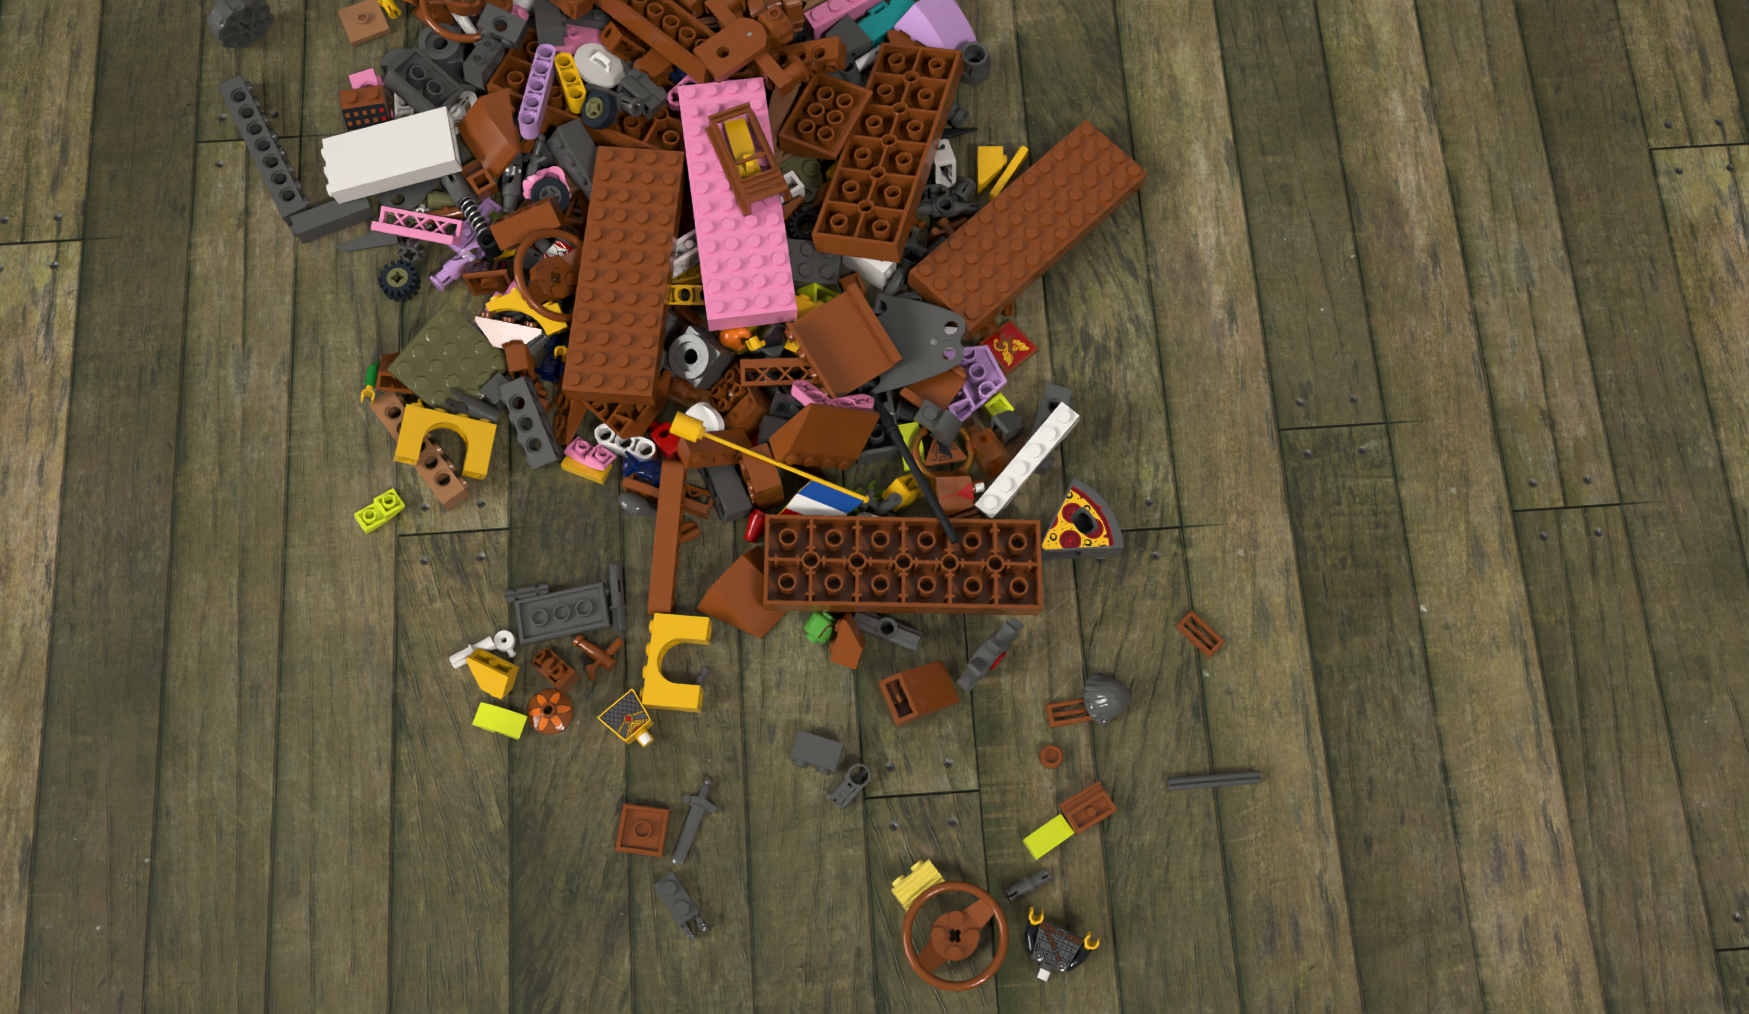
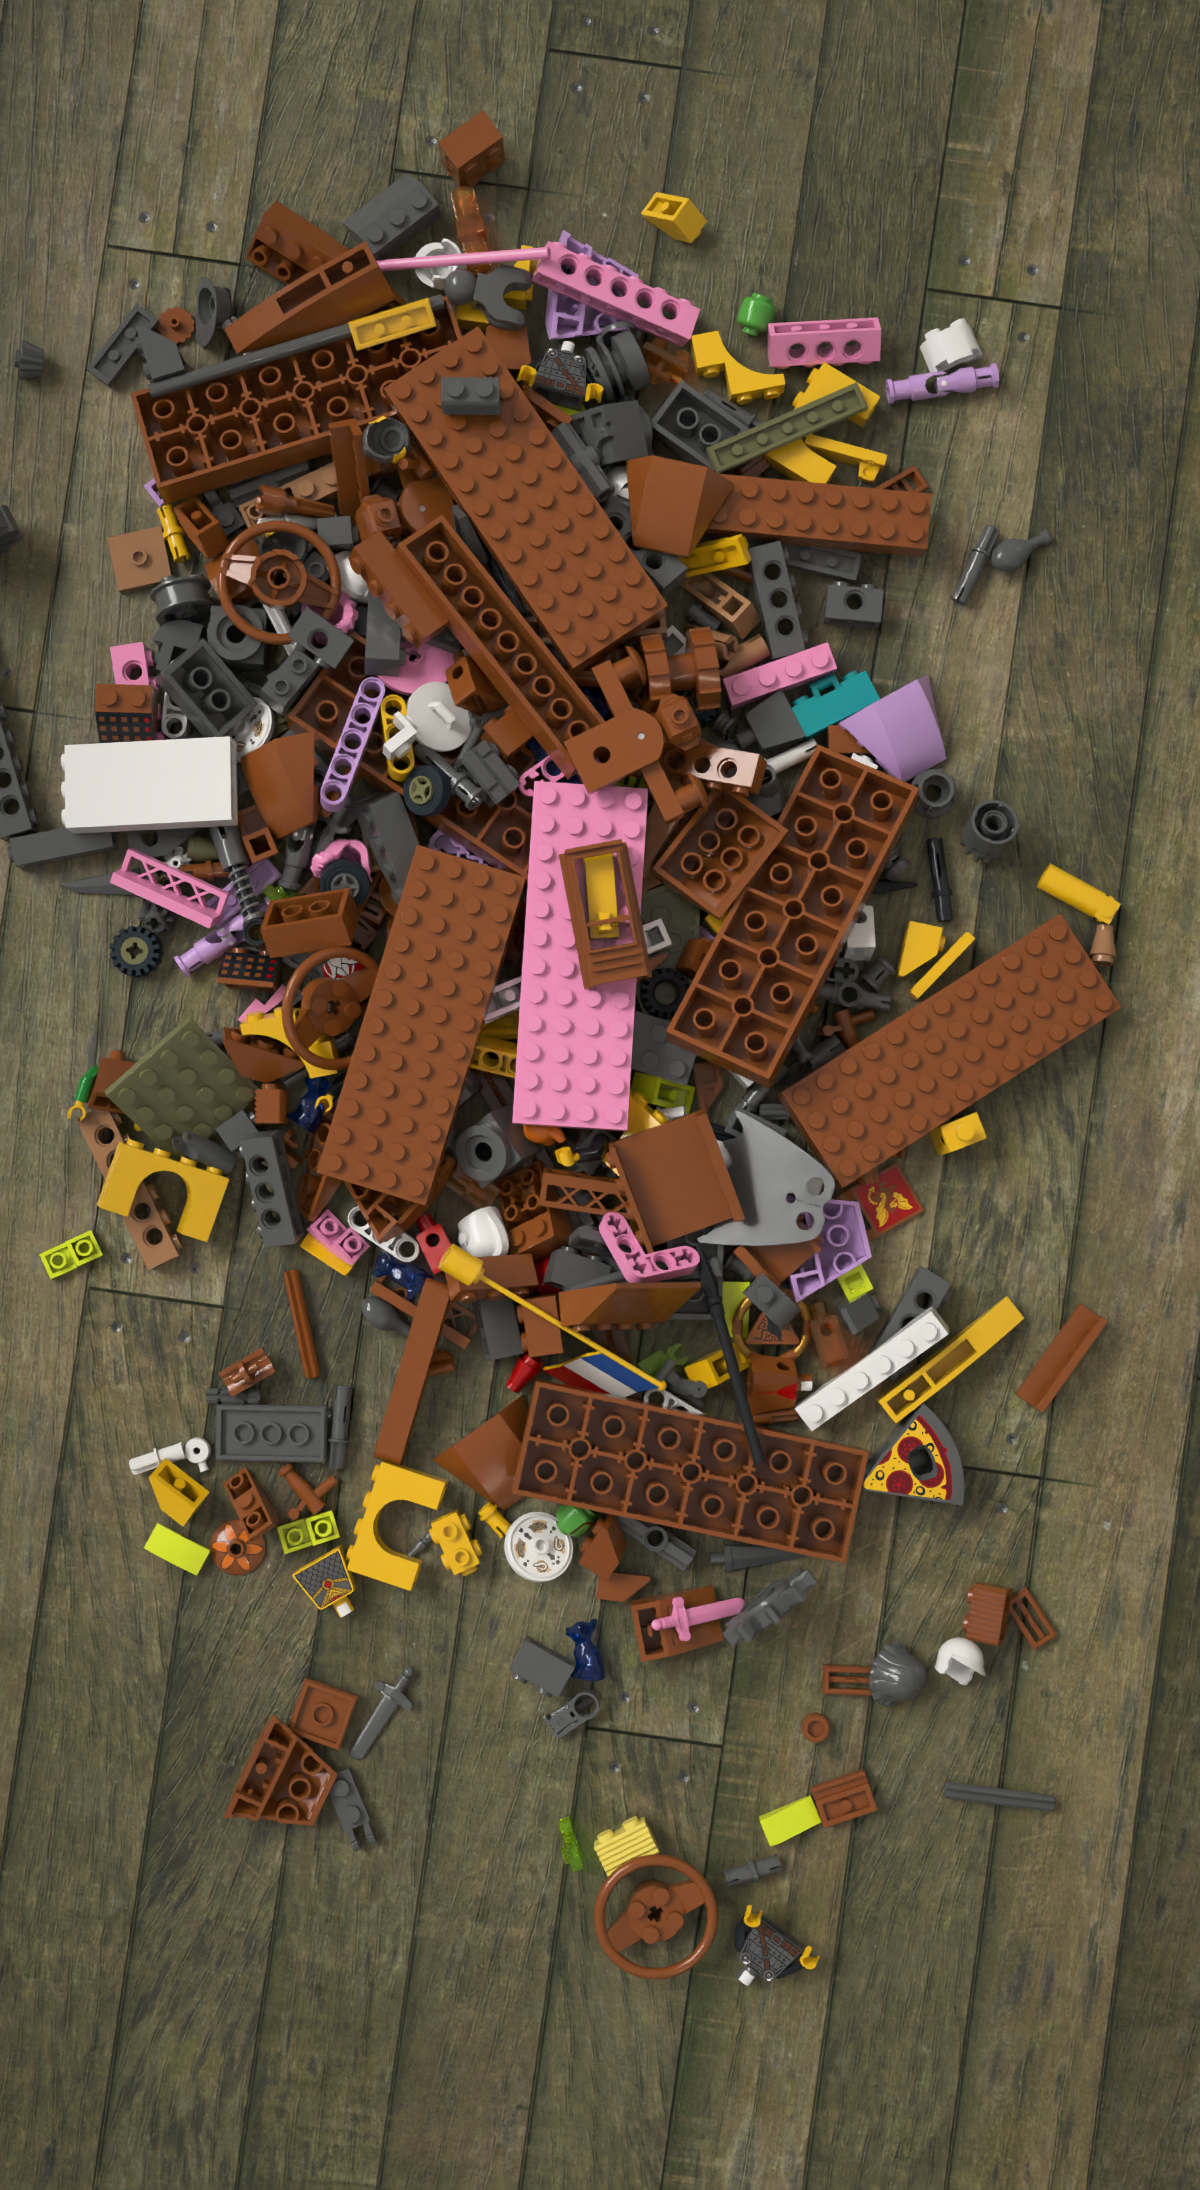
camera: 15 degrees right, 15 degrees up
none -> dark grey wheel [150,574,216,625]
none -> dark orange hips [218,1347,276,1397]
none -> dark orange wedge [224,1714,338,1826]
none -> neon yellow slope [276,1510,340,1554]
none -> dark orange axle [283,1269,321,1379]
none -> white bracket [382,711,417,761]
none -> yellow brick [429,1509,483,1576]
none -> yellow pin [478,1502,512,1538]
none -> white shield [504,1512,573,1582]
none -> clear neon green plate [559,1816,583,1872]
none -> clear blue animal [566,1619,605,1681]
none -> dark orange tile [596,1571,650,1602]
none -> bright pink sword [651,1597,745,1641]
none -> dark grey bar [710,1544,807,1571]
none -> yellow slope [875,1296,1024,1423]
none -> black pin [926,837,953,923]
none -> yellow torso [929,1111,987,1156]
none -> white helmet [934,1637,985,1685]
none -> dark grey gear [960,800,1019,863]
none -> dark orange brick [963,1581,1013,1646]
none -> dark orange fence [1015,1303,1108,1413]
none -> yellow piece [1036,863,1121,924]
none -> medium nougat cone [1089,924,1117,967]

